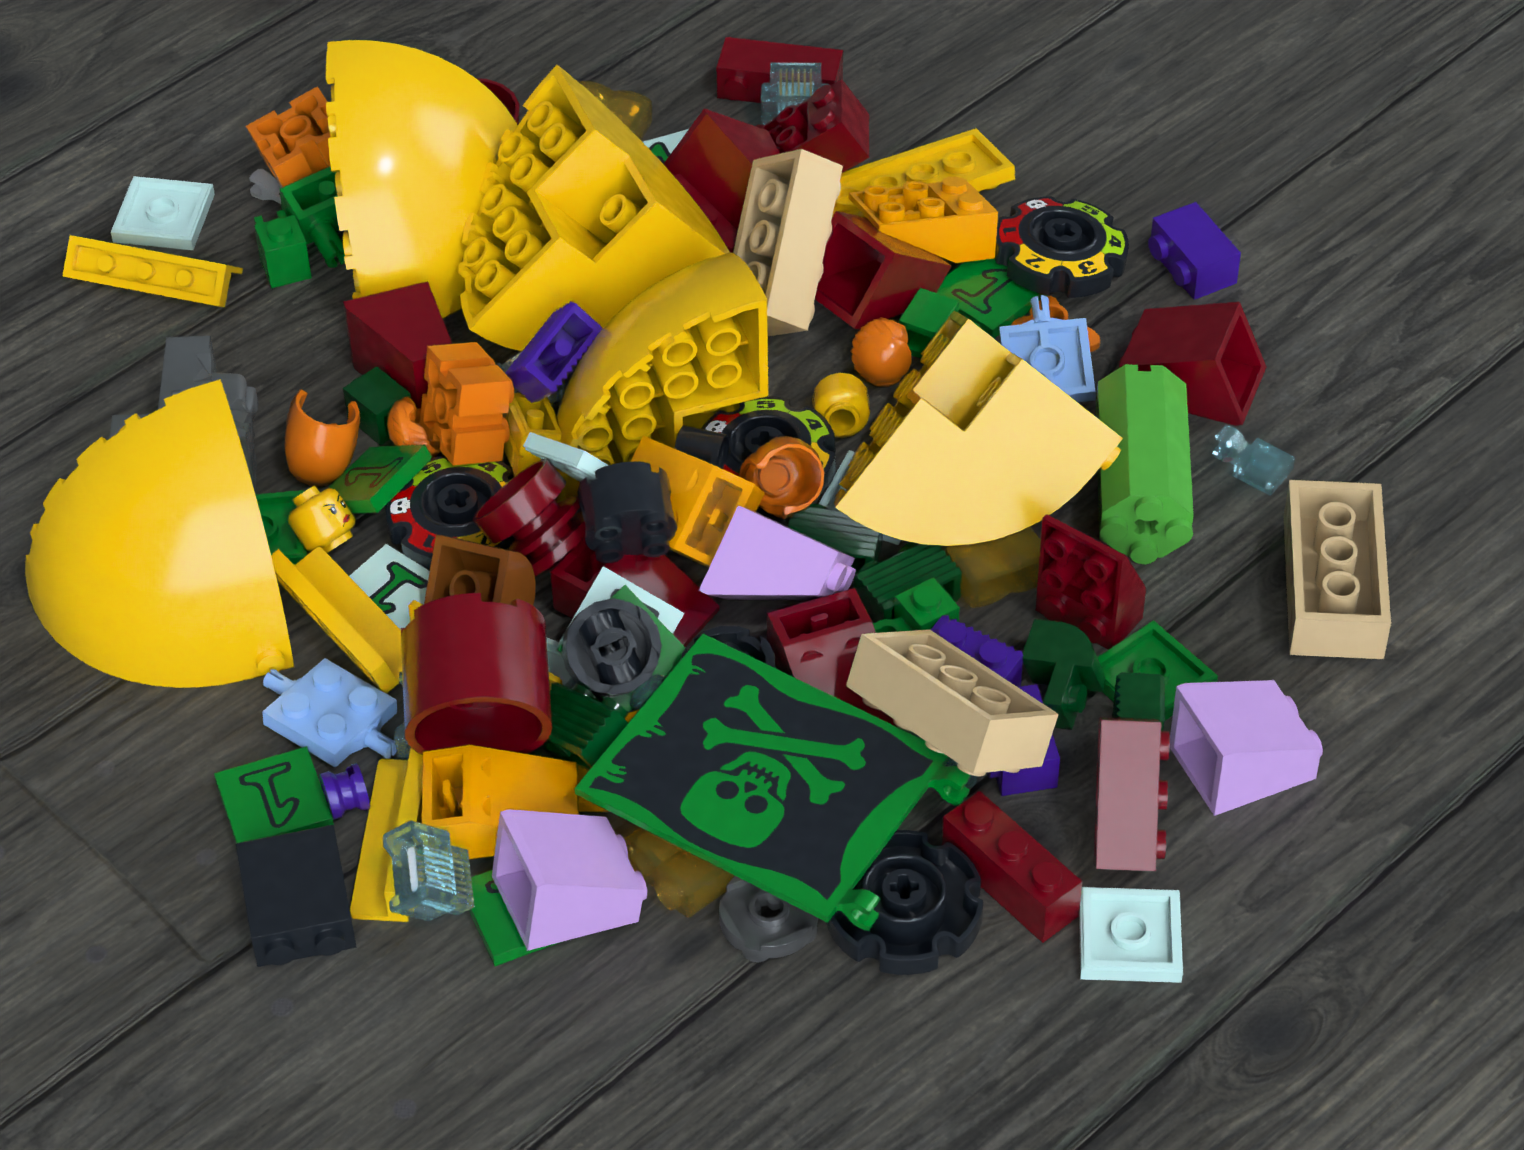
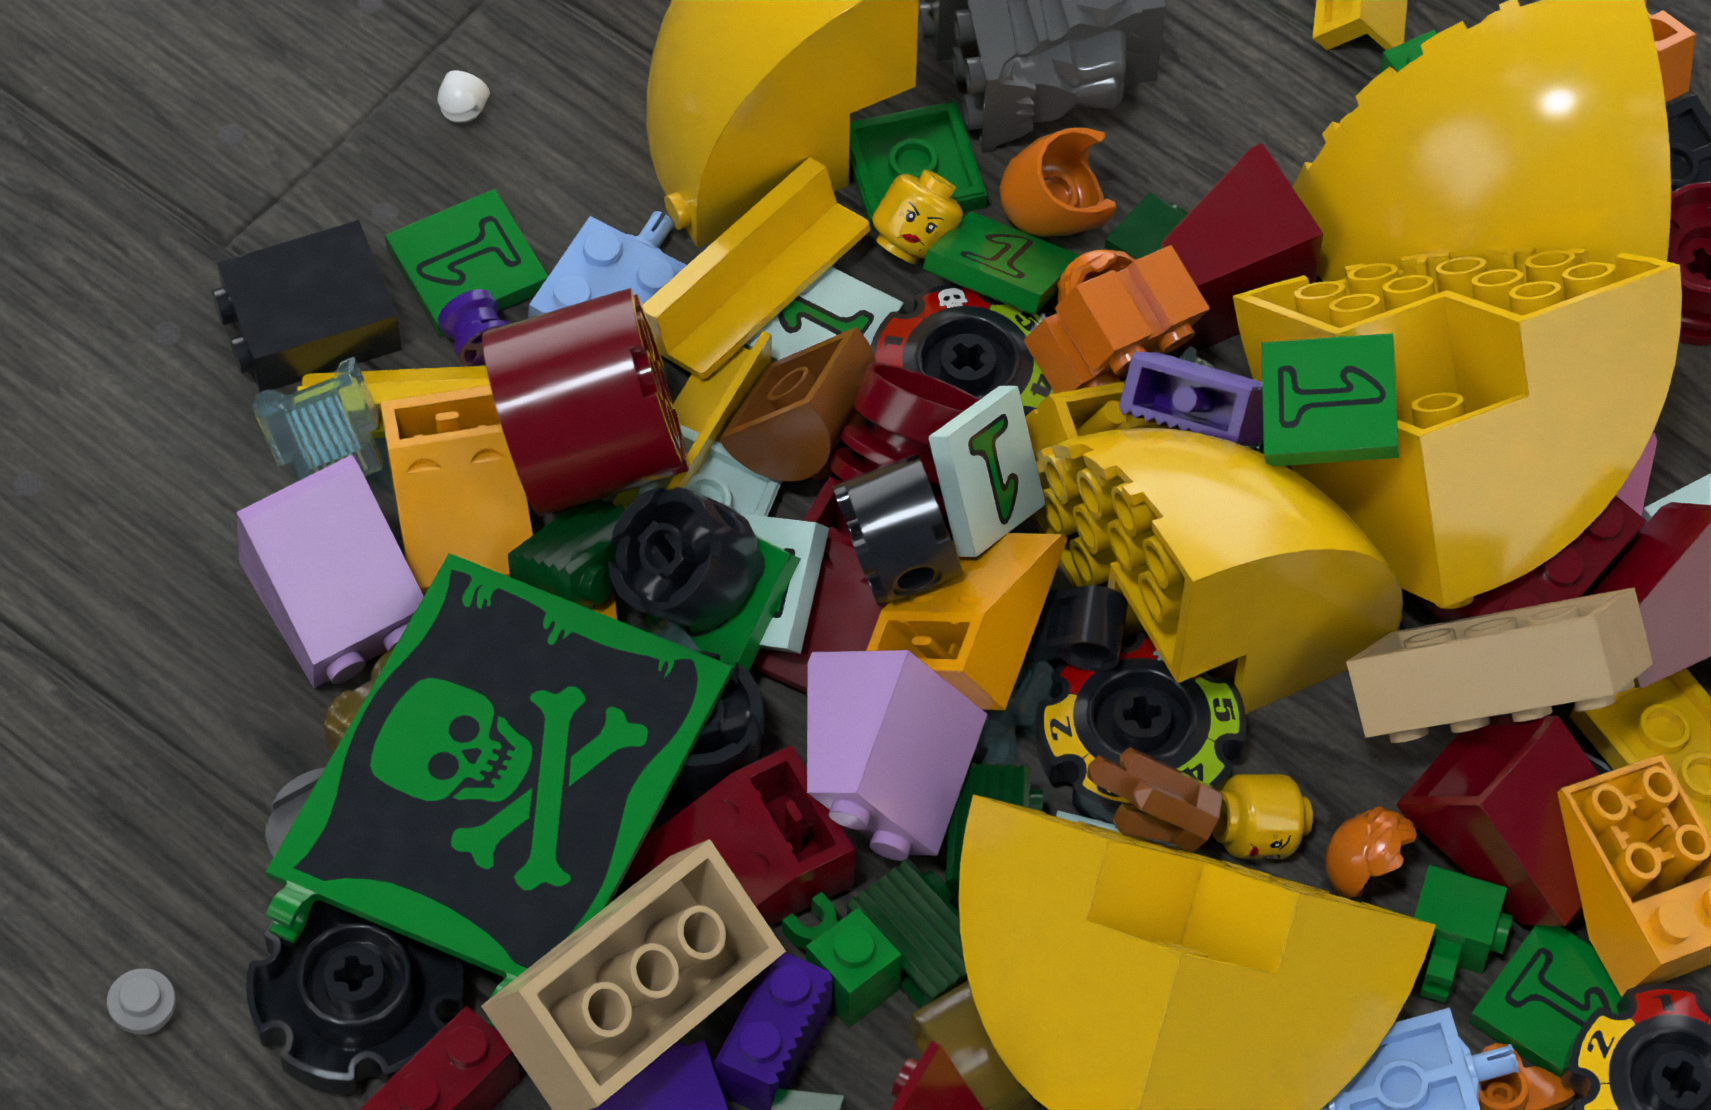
camera: 80 degrees right, 10 degrees up
orange piece [739,436,825,519] -> none
none -> light grey plate [107,969,176,1035]
none -> white hinge [437,71,490,123]
none -> dark orange rock [1087,747,1223,853]
none -> green tile [1261,333,1399,466]

